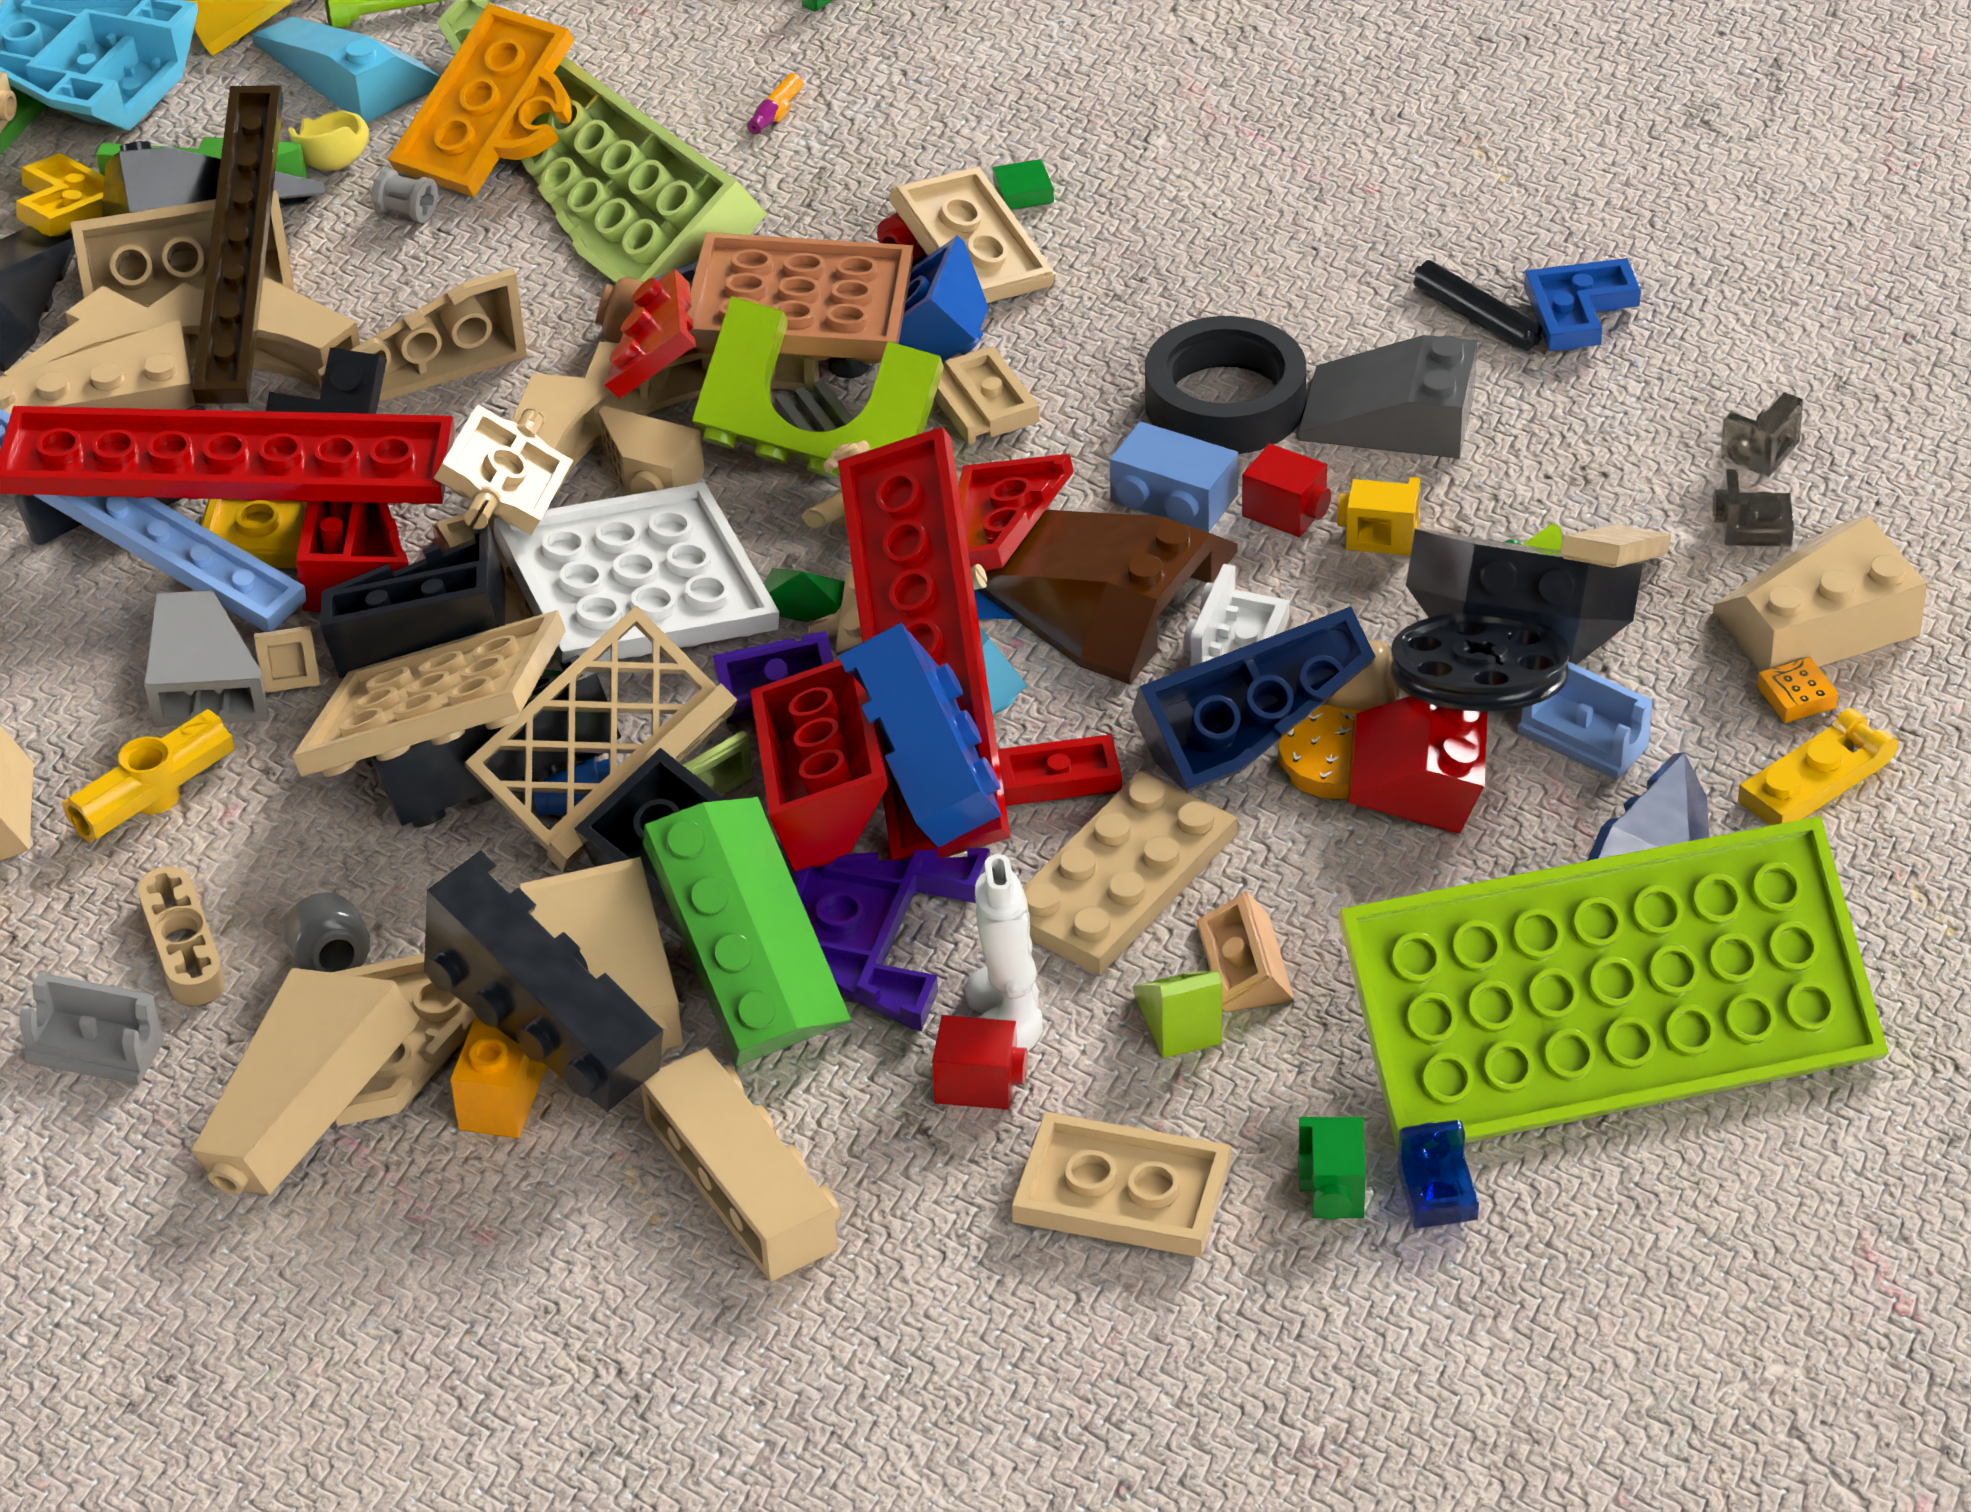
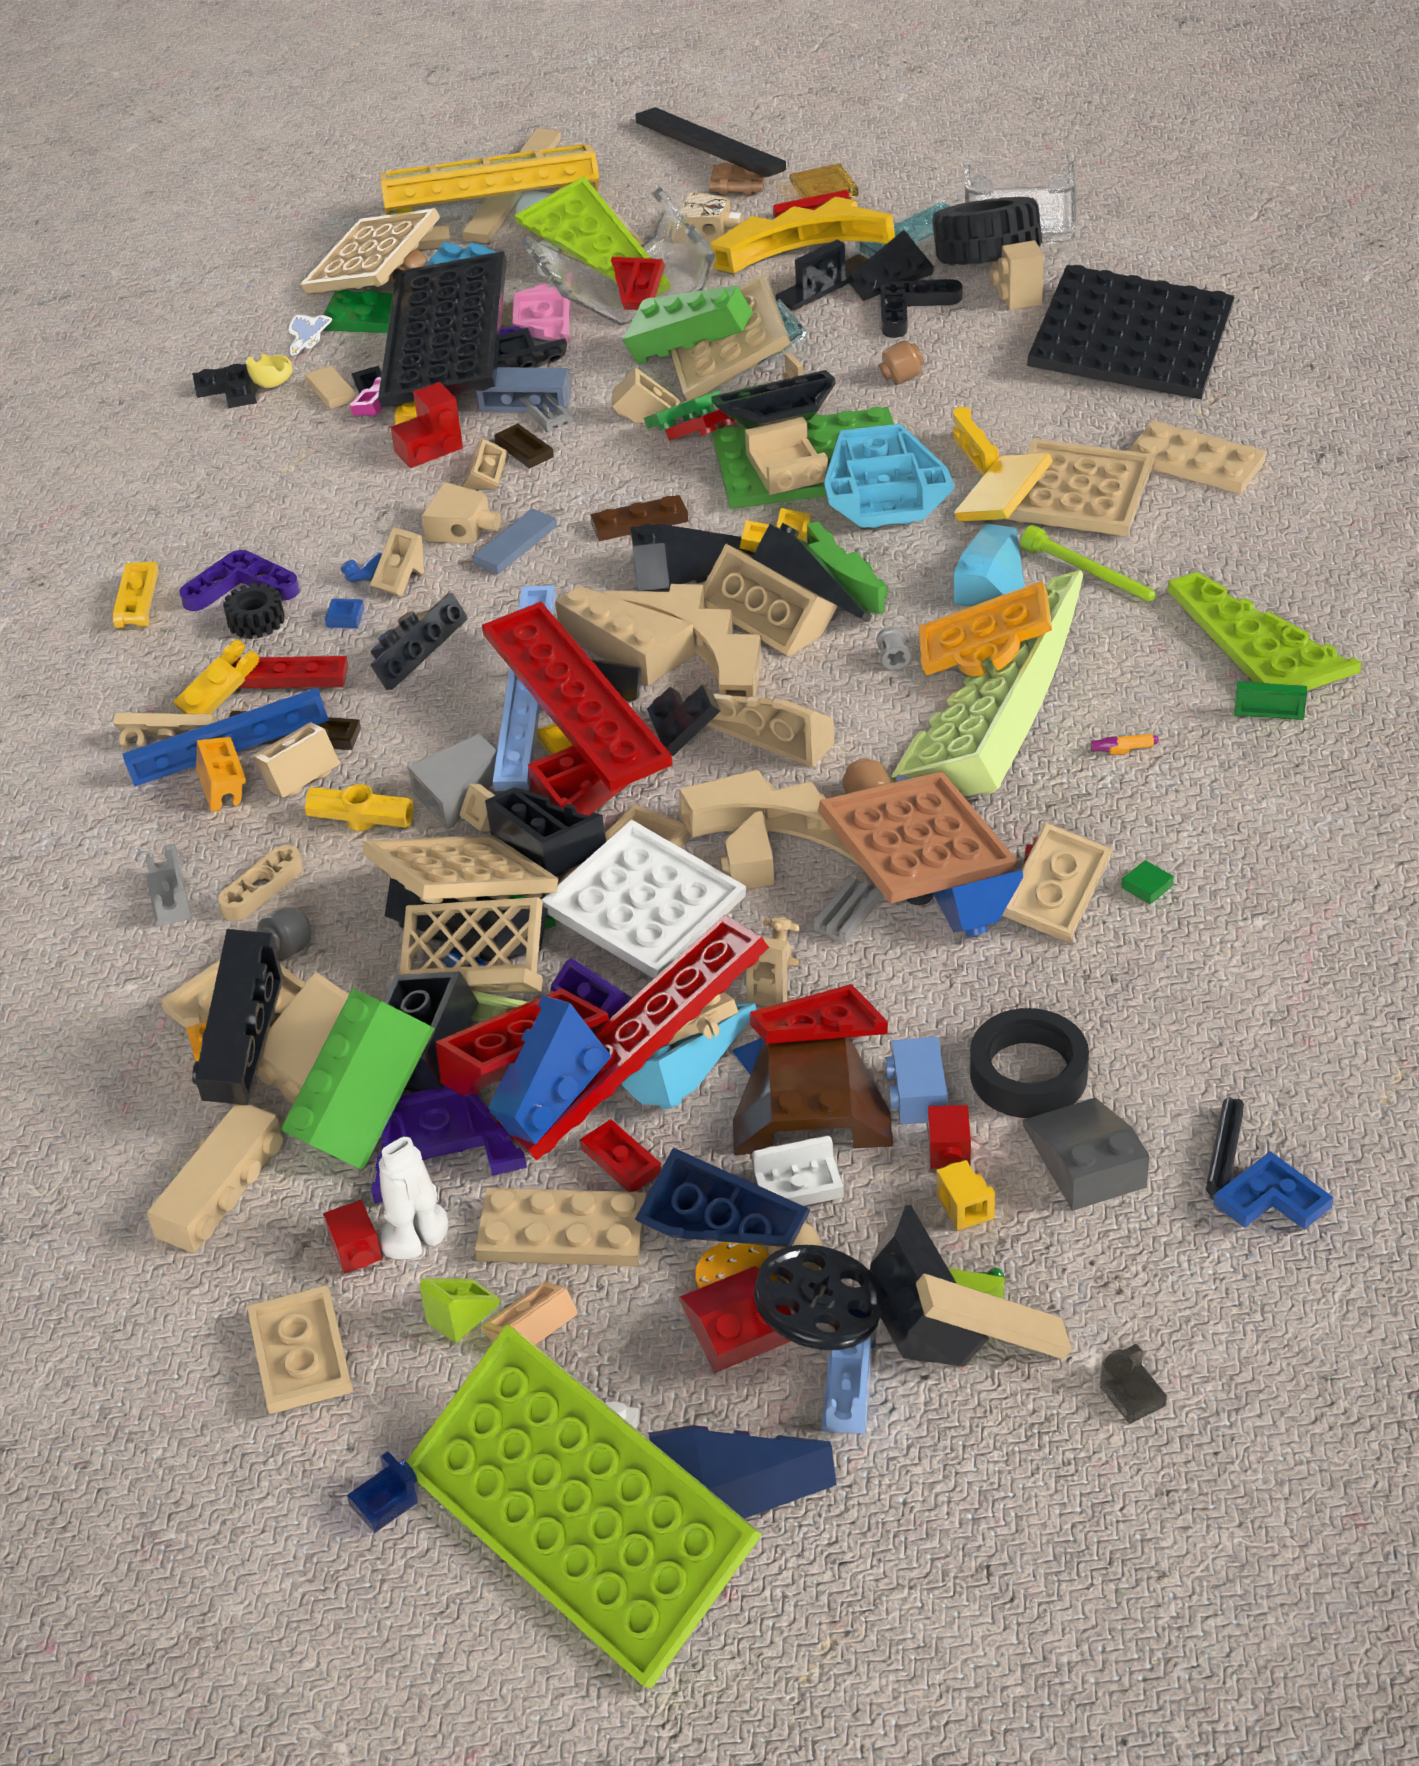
camera: 60 degrees right, 0 degrees up
tan slope [191,968,420,1195] -> none
dark brown plate [192,85,284,404] -> none
light yellow hair [287,110,369,172] -> none
plate [434,404,573,535] -> none
red wing [604,268,696,399] -> none
lime arch [692,296,944,479] -> none
tan plate [934,346,1039,445] -> none
green brick [1298,1117,1366,1220] -> none
tan wedge [1713,515,1927,672] -> none
clear smoke bracket [1721,392,1803,477] -> none
yellow plate [1738,708,1898,825] -> none
light orange tile [1757,657,1838,723] -> none

